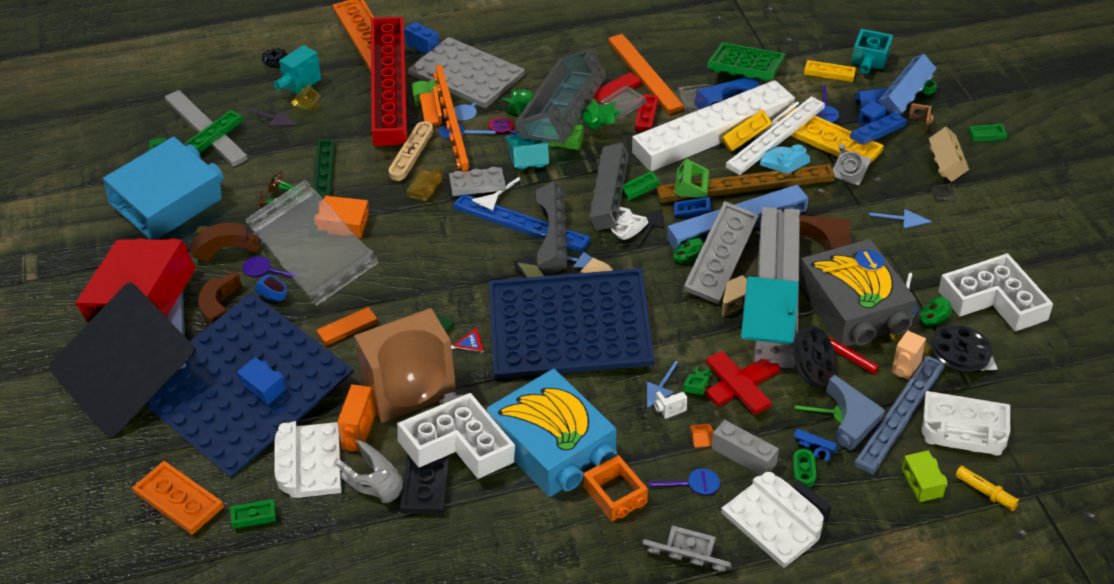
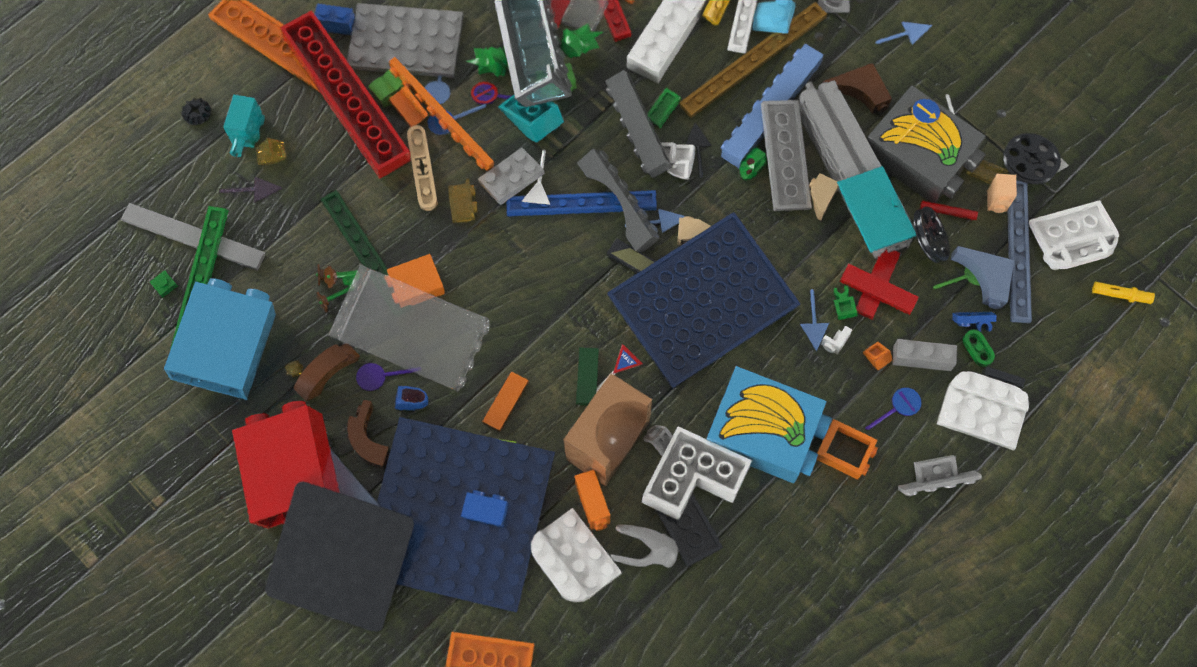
camera: 30 degrees left, 25 degrees up
green plate [230,499,276,529] -> none
blue slope [674,197,713,218] -> none
bright green tile [675,158,709,198] -> none
lime brick [902,450,947,502] -> none
green rock [920,296,952,327] -> none
white brick [938,253,1053,331] -> none

